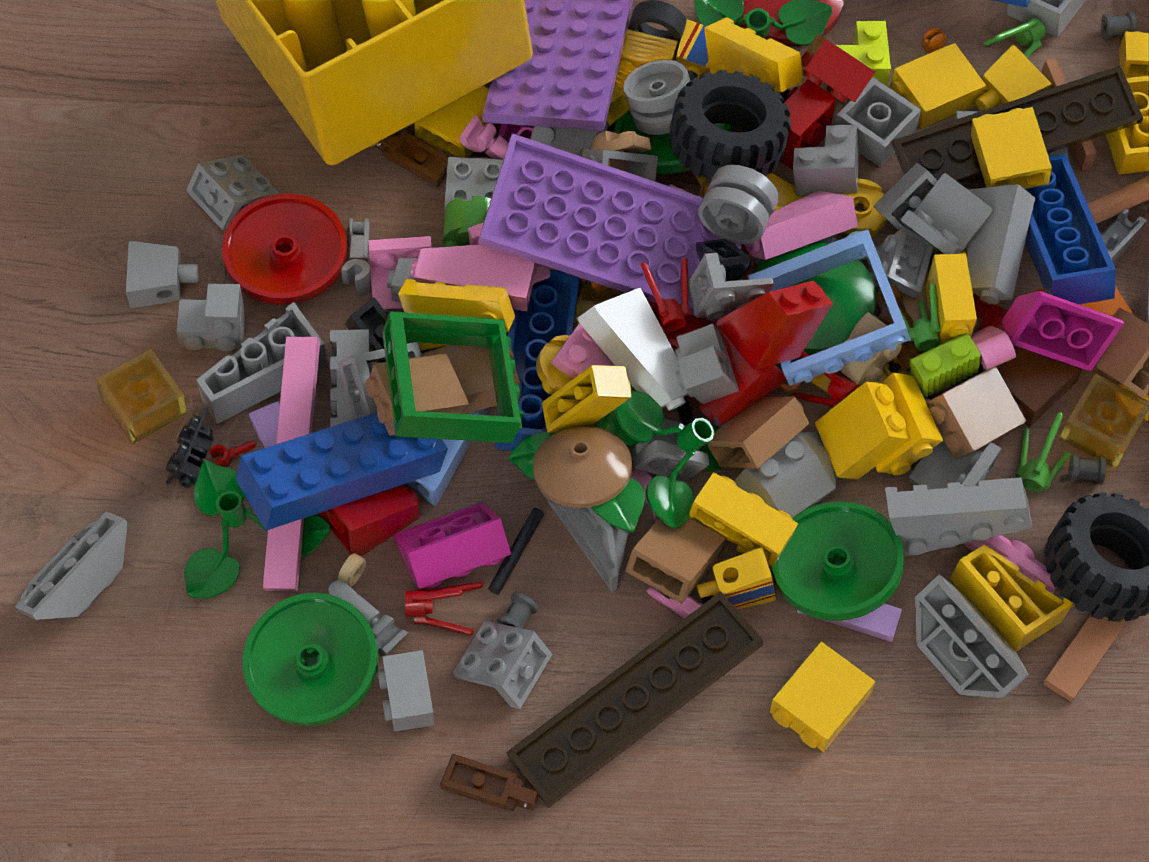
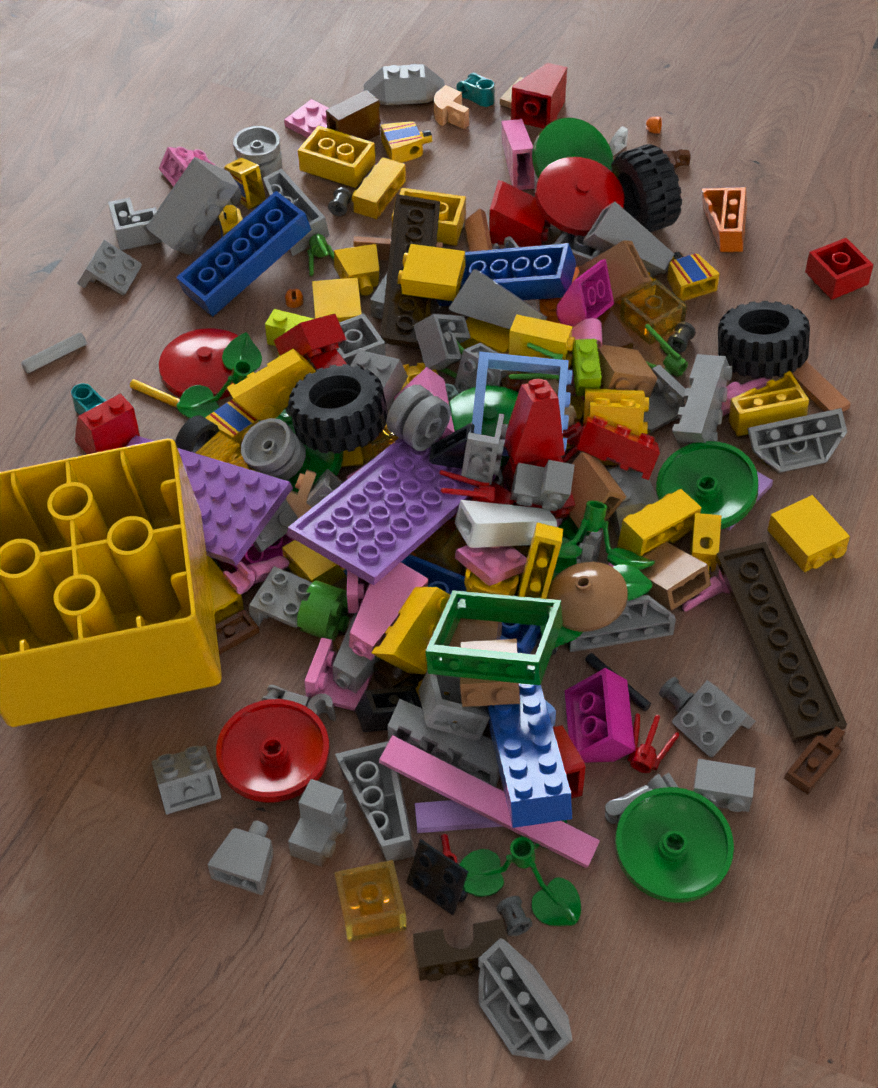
camera: 65 degrees left, 10 degrees down
tan tile [338,553,366,587] -> none
light grey bracket [901,173,993,254] -> none
none -> dark brown arch [413,919,508,981]
none -> dark grey bush [496,896,533,936]
none -> red wedge [576,415,660,481]

